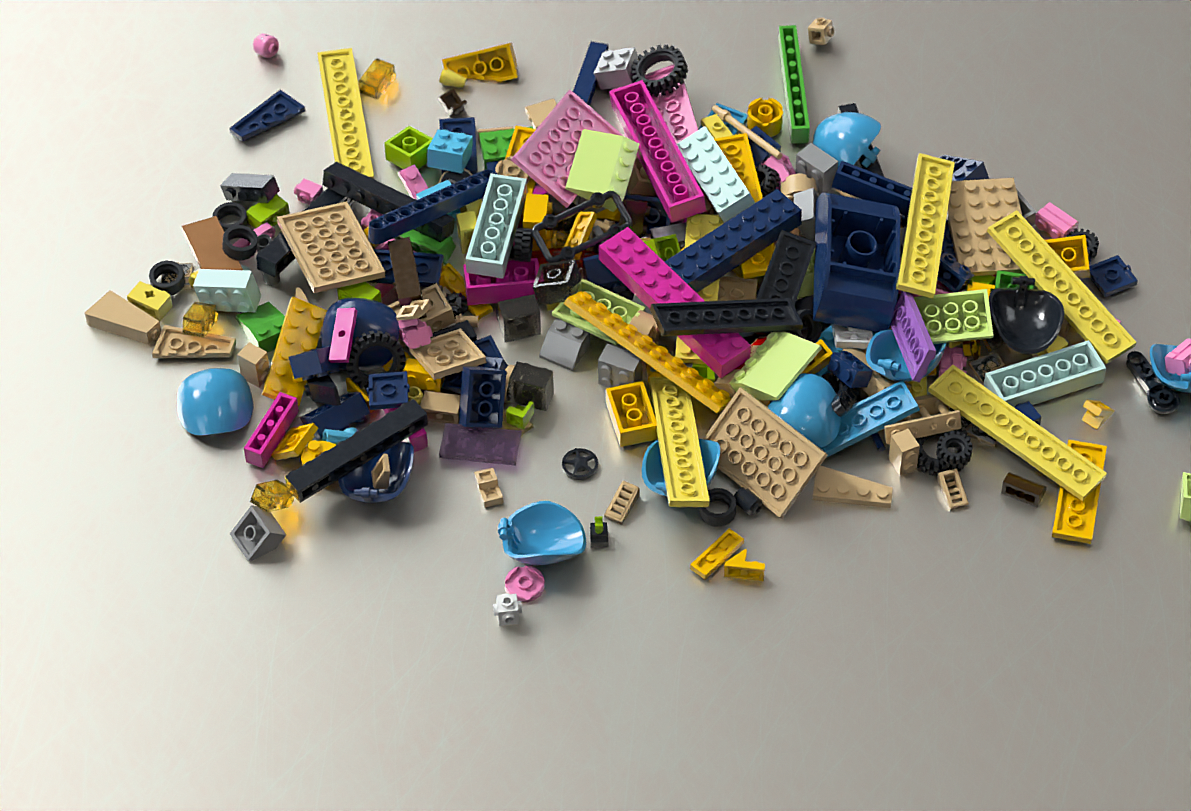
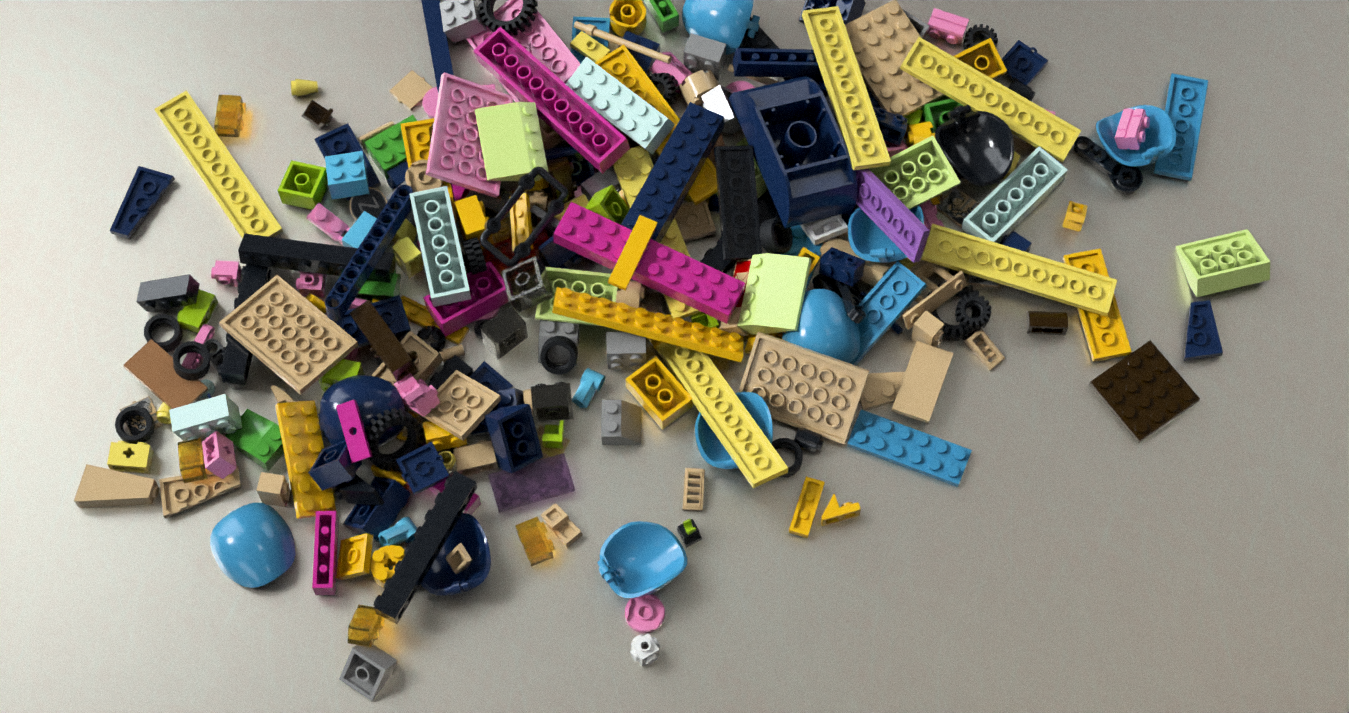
camera: 25 degrees left, 15 degrees up
bright pink head [253,33,279,58] -> none
tan slope [396,299,432,320] -> none
yellow wedge [442,42,518,81] -> none
black wheel [562,448,598,480] -> none
black plate [650,298,803,336] -> none
none -> bright pink brick [202,431,237,479]
none -> clear yellow brick [515,516,555,567]
none -> black tyre [540,336,578,375]
none -> medium azure piece [572,368,605,409]
none -> light grey slope [601,400,642,445]
none -> yellow tile [608,215,658,291]
none -> dark azure plate [847,409,972,487]
none -> tan tile [891,341,954,424]
none -> black brick [1008,80,1036,101]
none -> dark brown plate [1089,340,1200,444]
none -> dark blue wing [1184,300,1223,361]

